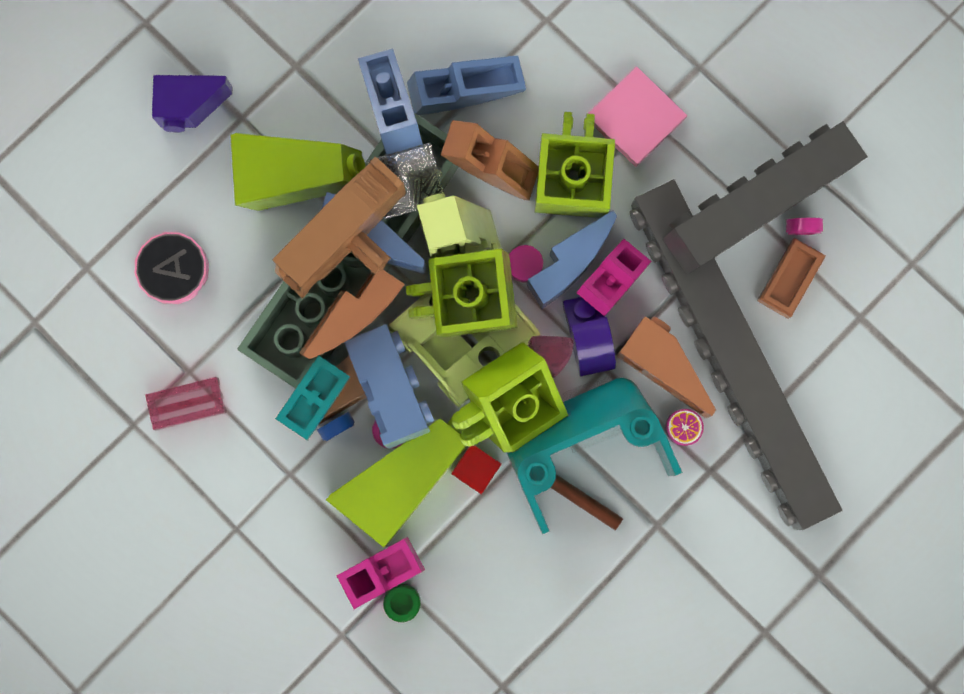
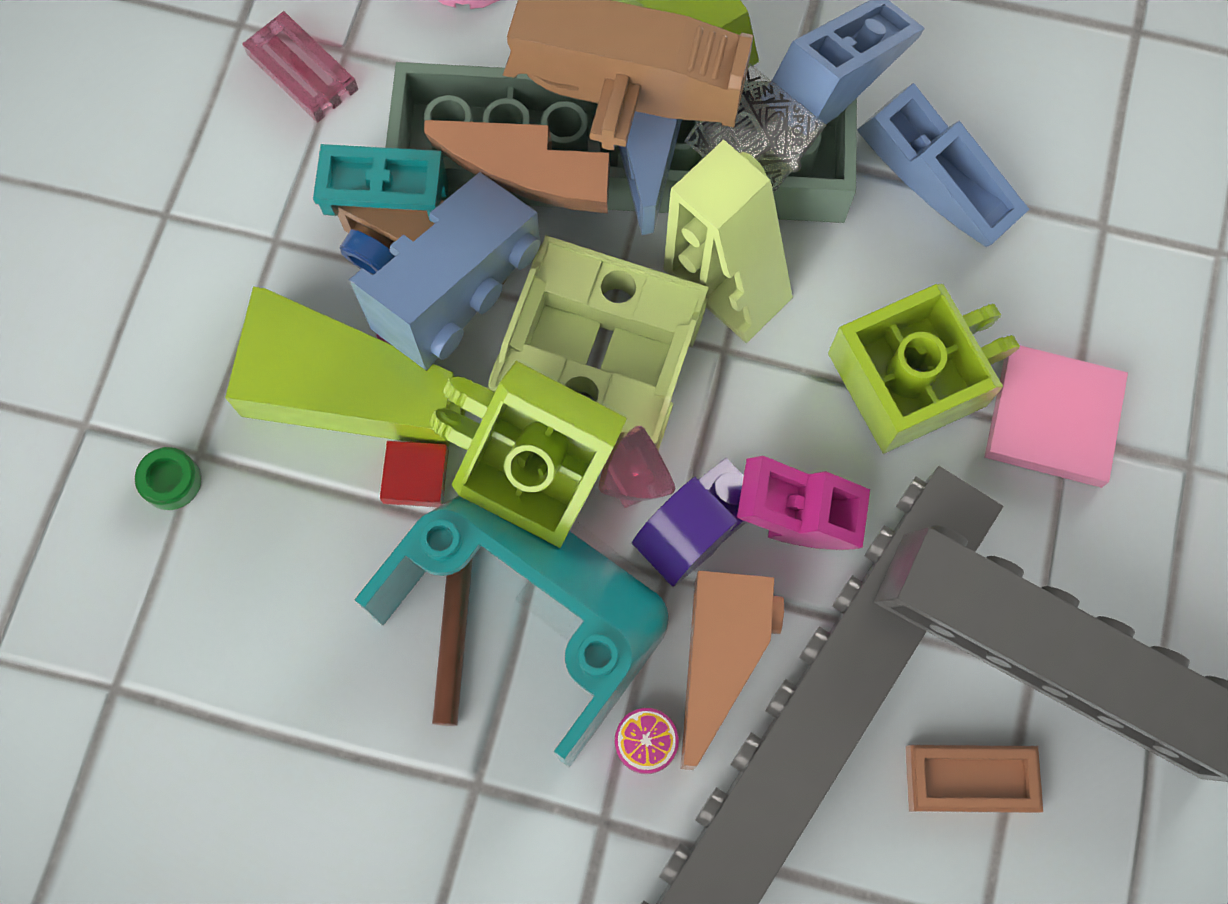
camera: 60 degrees right, 10 degrees down
dark pink brick [336,537,425,609] -> none
lime hinge [406,248,518,337] -> none
nougat slope [441,120,538,201] -> none
dark pink tile [509,245,543,283] -> none
medium blue slope [527,210,617,309] -> none
dark pink tile [786,218,823,235] -> none

